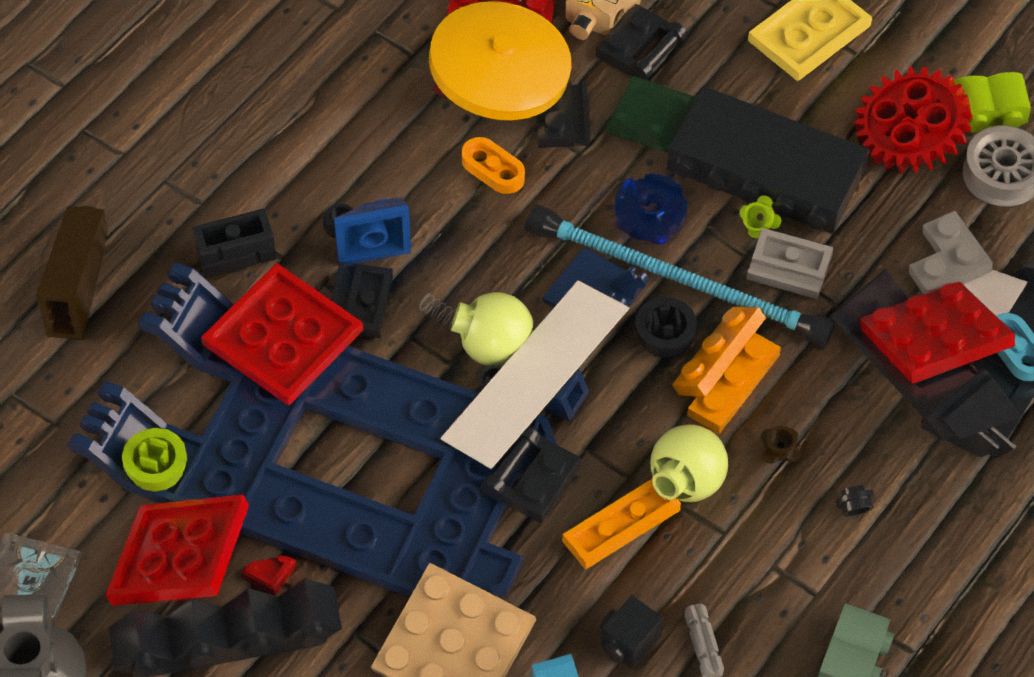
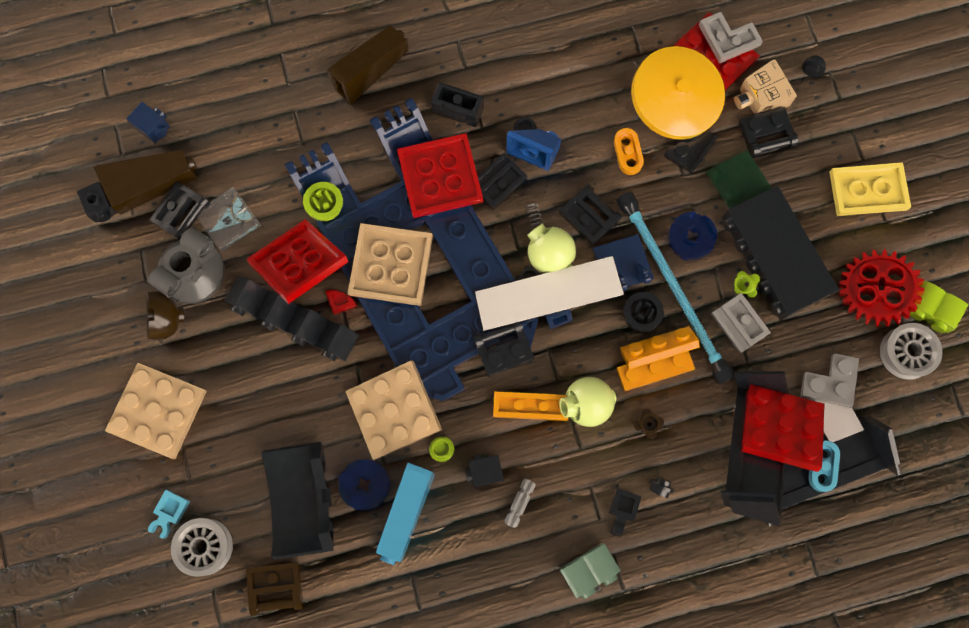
camera: 40 degrees right, 20 degrees up
none -> tan plate [348,223,433,306]
none -> lime plate [429,437,454,462]
none -> black plate [559,184,623,246]
none -> black plate [609,488,642,537]

